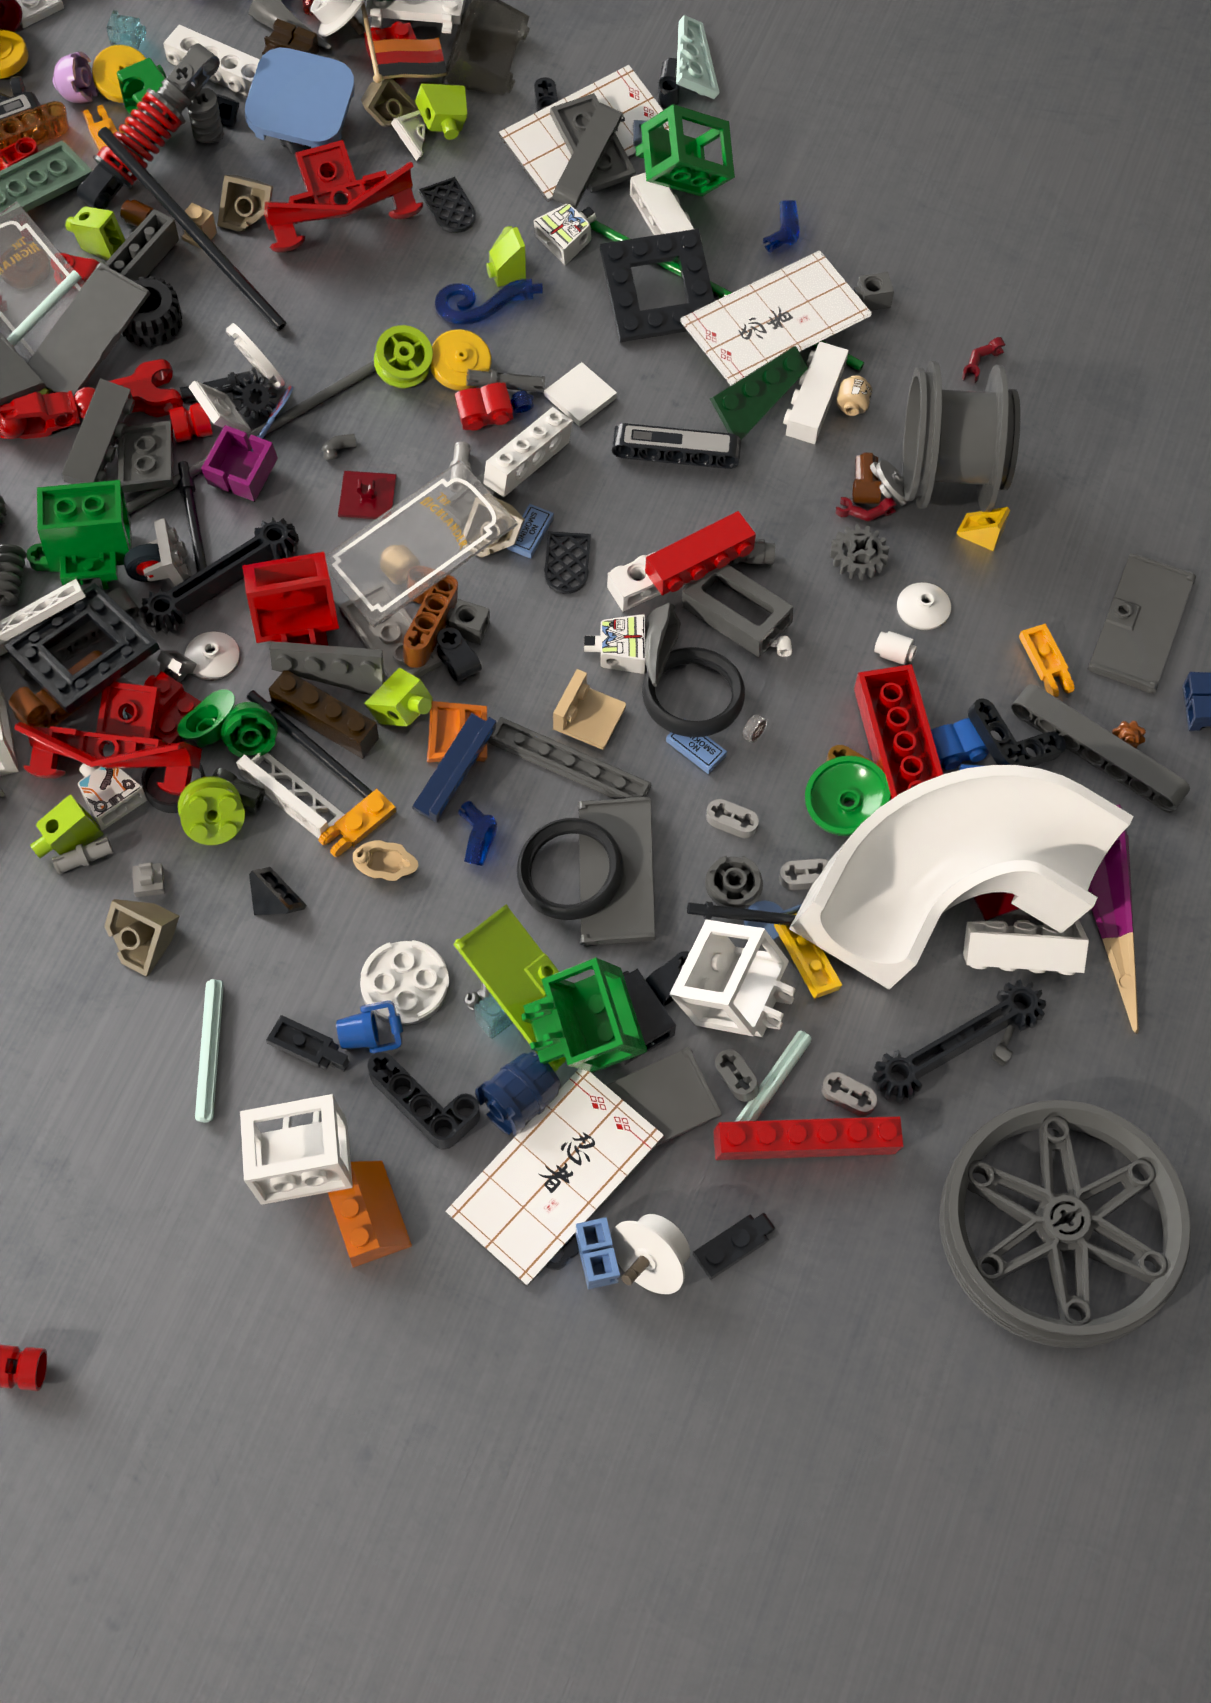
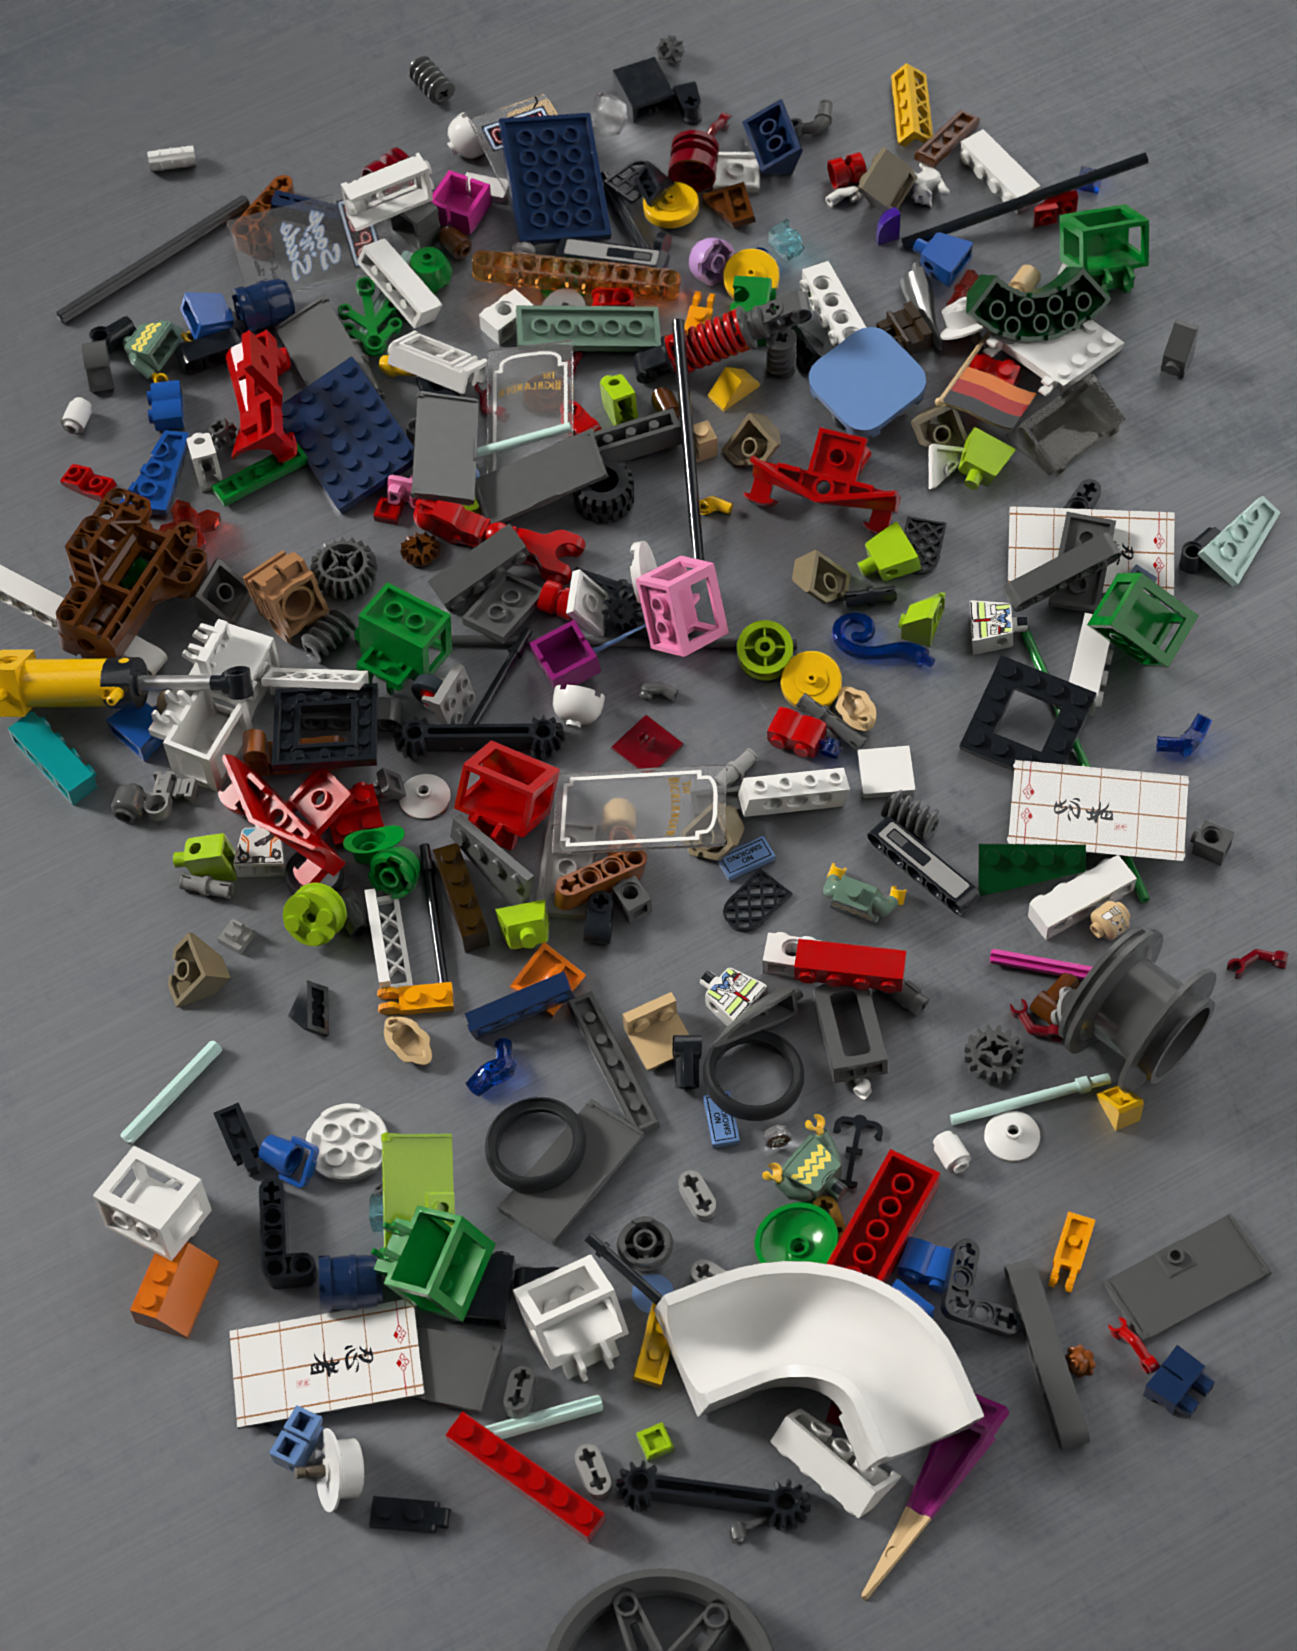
camera: 45 degrees right, 5 degrees down
none -> reddish brown gear [401,531,440,567]
none -> white cylinder [553,685,605,729]
none -> bright pink piece [636,556,729,657]
none -> lime tile [636,1422,674,1462]
none -> black piece [672,1035,702,1090]
none -> yellow arm [699,496,733,515]
none -> reddish brown wing [702,182,756,228]
none -> yellow slope [708,367,760,412]
none -> sand green torso [762,1114,848,1202]
none -> dark tan slope [792,550,851,604]
none -> sand green torso [823,863,907,925]
none -> black piece [833,1115,883,1189]
none -> tan arm [835,686,877,732]
none -> black pin [844,585,897,607]
none -> lime torso [857,521,921,581]
none -> dark grey piece [881,790,939,842]
none -> light aqua bar [950,1073,1111,1125]
none -> dark pink axle [990,949,1092,980]
none -> red arm [1108,1317,1160,1374]

